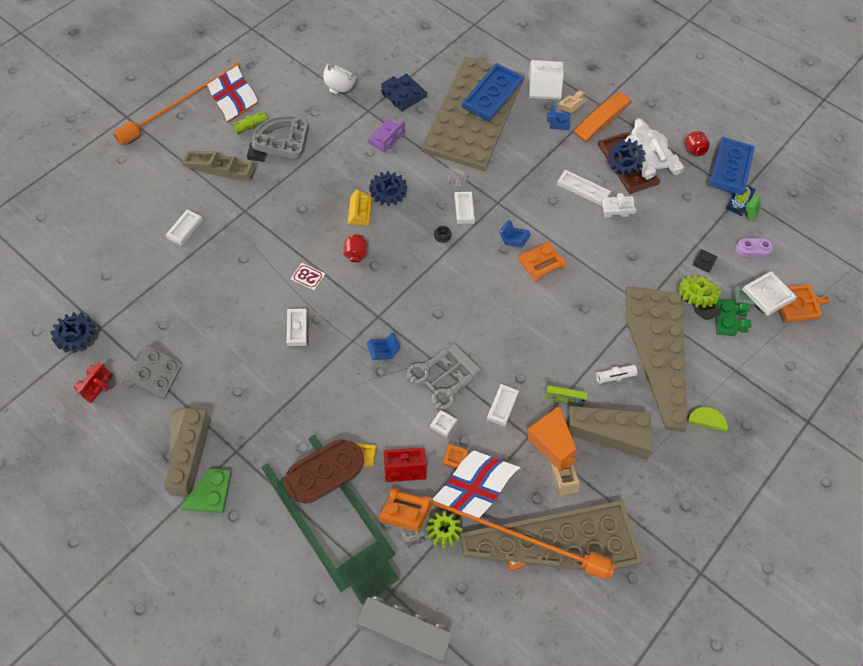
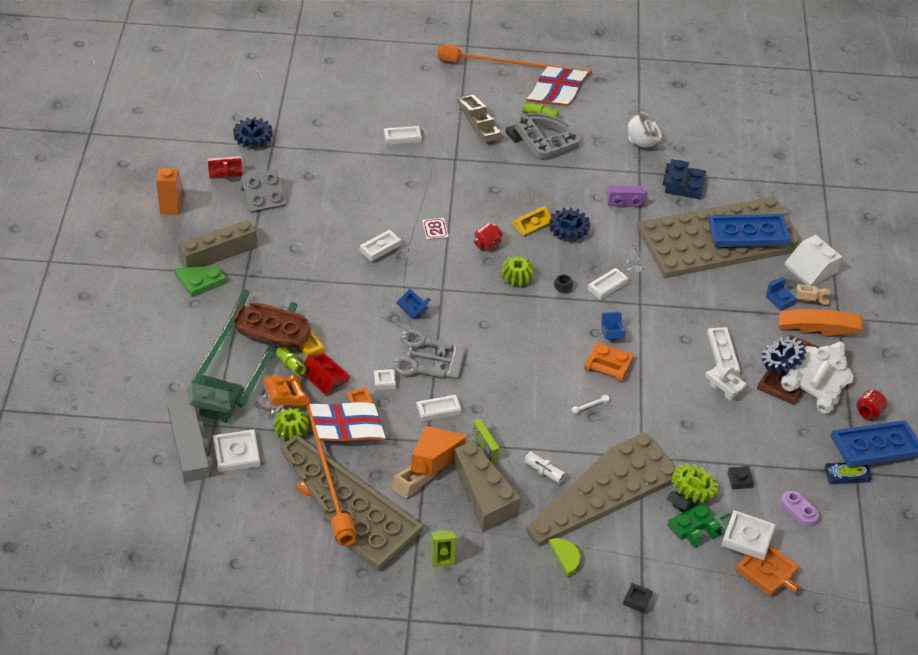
camera: 55 degrees right, 15 degrees down
bright green plate [745,195,761,220] -> none
none -> orange slope [156,168,184,215]
none -> sand green plate [188,383,231,413]
none -> white tile [212,429,261,472]
none -> lime pin [276,347,306,377]
none -> lime slope [429,530,456,567]
none -> lime gear [501,255,534,287]
none -> white hinge [572,395,609,414]
none -> pearl dark grey plate [623,583,653,613]

